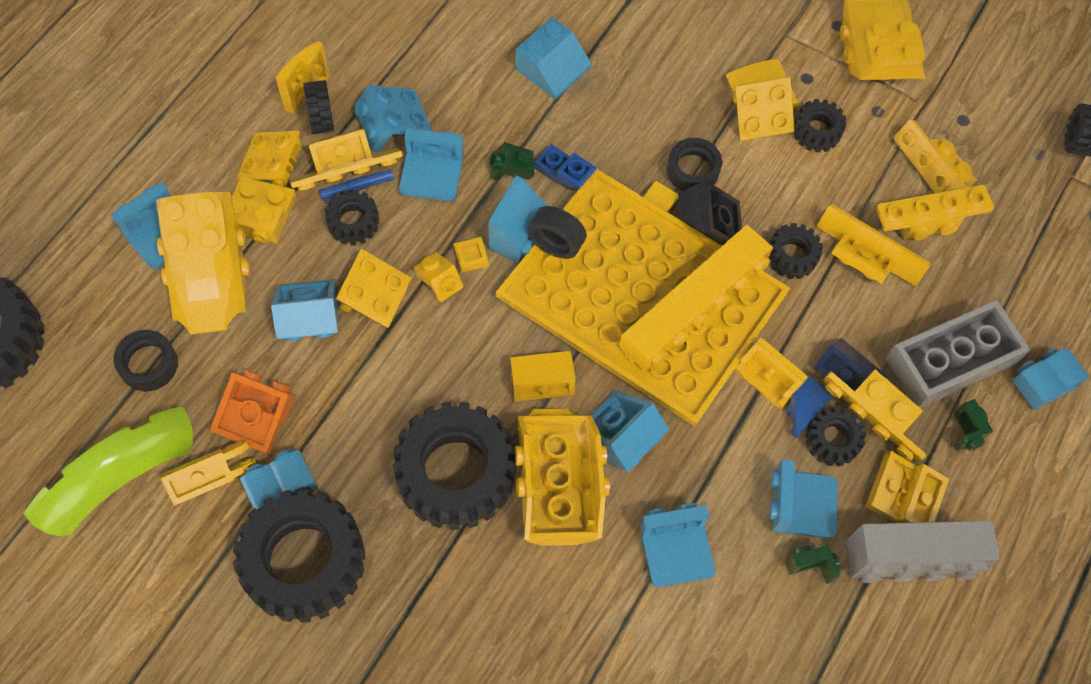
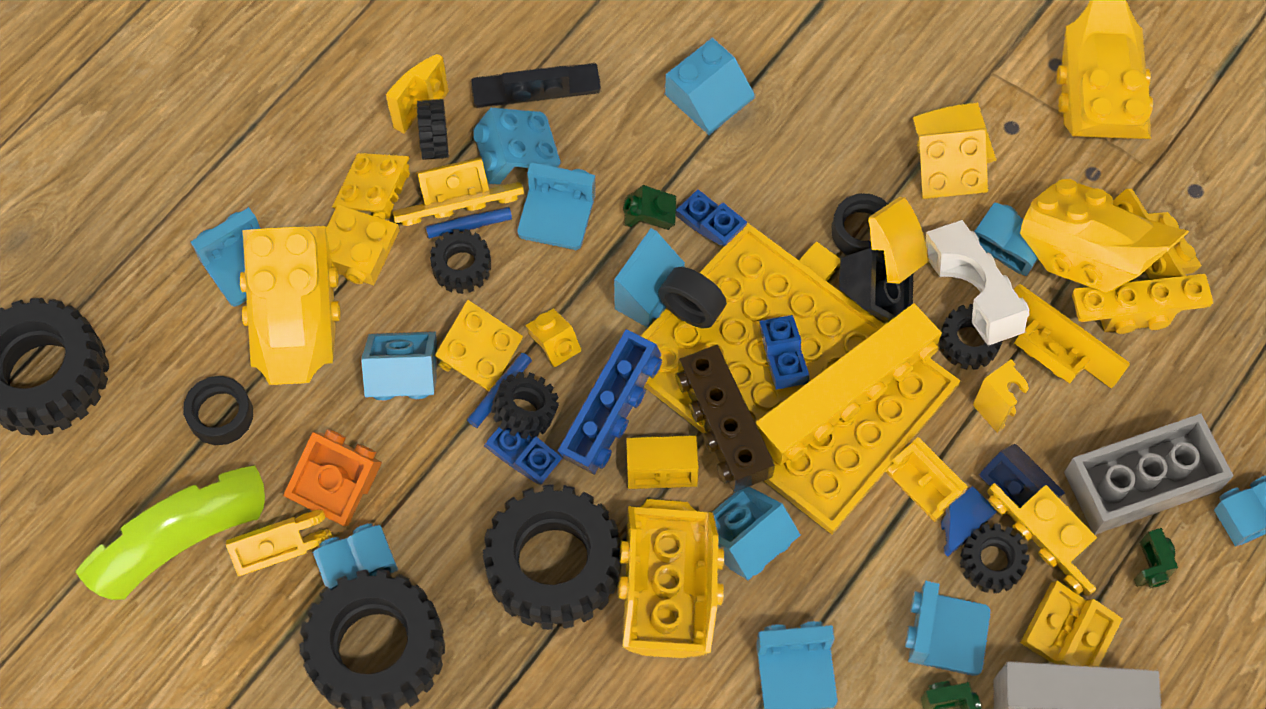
camera: 10 degrees right, 0 degrees up
yellow tile [453,237,489,273] -> none
black tyre [794,99,847,153] -> none
none -> blue piece [467,353,532,428]
none -> black bracket [471,63,601,108]
none -> blue slope [484,426,563,486]
none -> black tyre [491,372,559,439]
none -> blue brick [558,329,662,475]
none -> dark brown brick [675,344,775,492]
none -> blue slope [760,315,809,390]
none -> yellow slope [869,197,929,284]
none -> white arch [925,220,1029,346]
none -> yellow hinge [973,359,1028,433]
none -> dark azure brick [974,202,1038,276]
none -> yellow slope [1020,179,1189,293]

